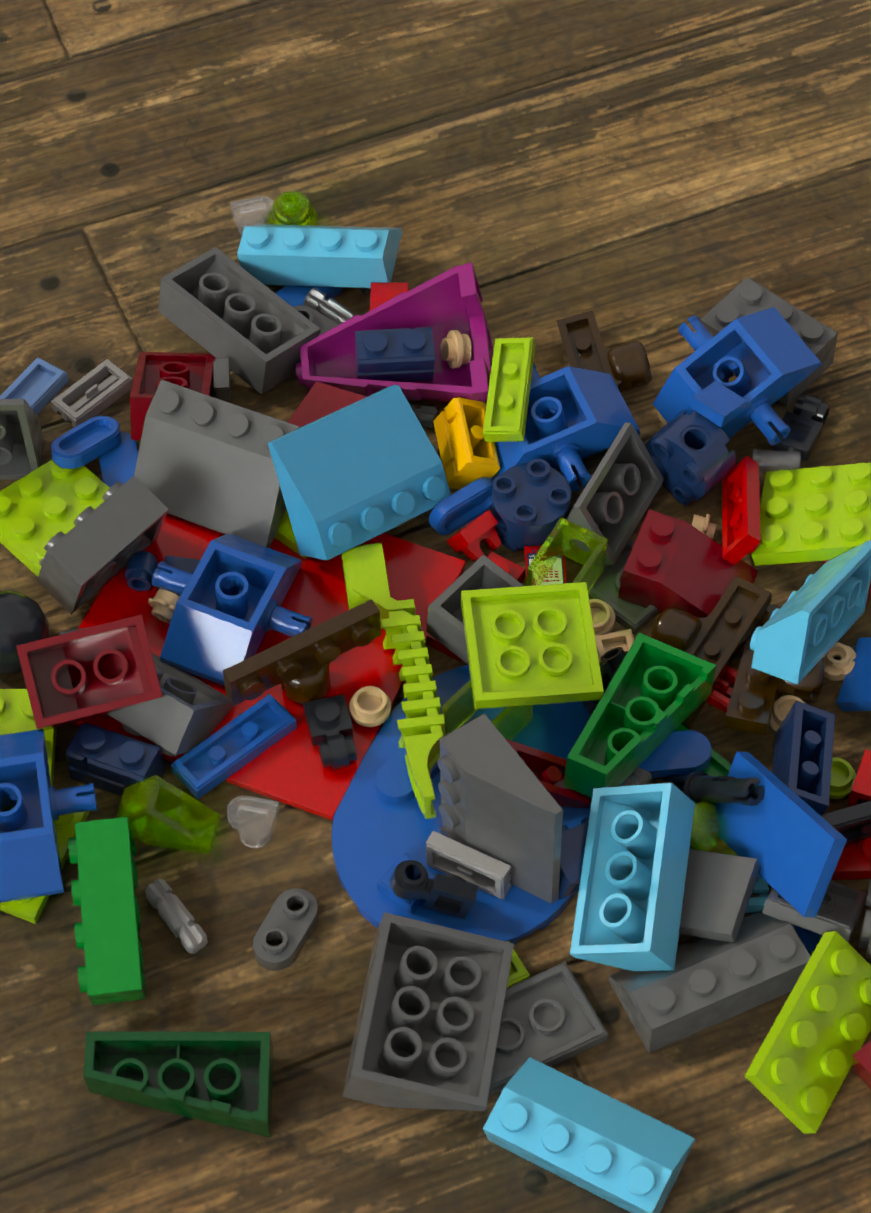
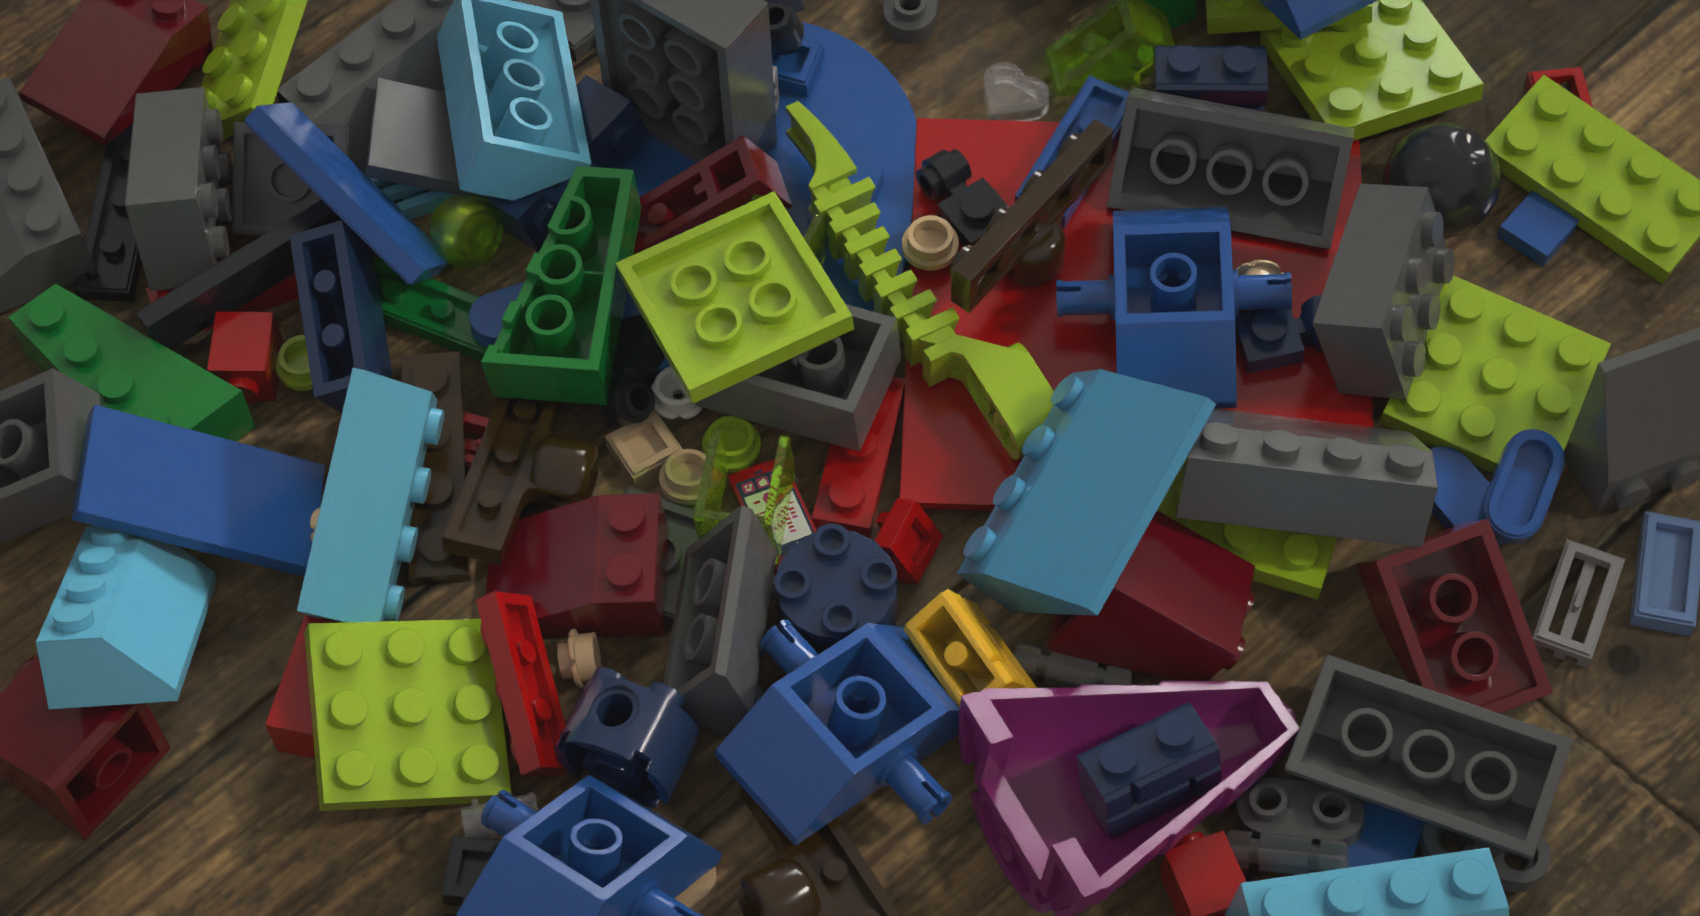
camera: 160 degrees right, 5 degrees up
dark red slope [16,614,163,731] -> none
dark grey tile [213,358,232,403] -> none
blue tile [429,477,493,535] -> none
tan plate [441,330,472,368] -> none
lime tile [483,337,536,442] -> none
black axle [664,771,765,806] -> none
blue tile [690,381,747,427] -> none

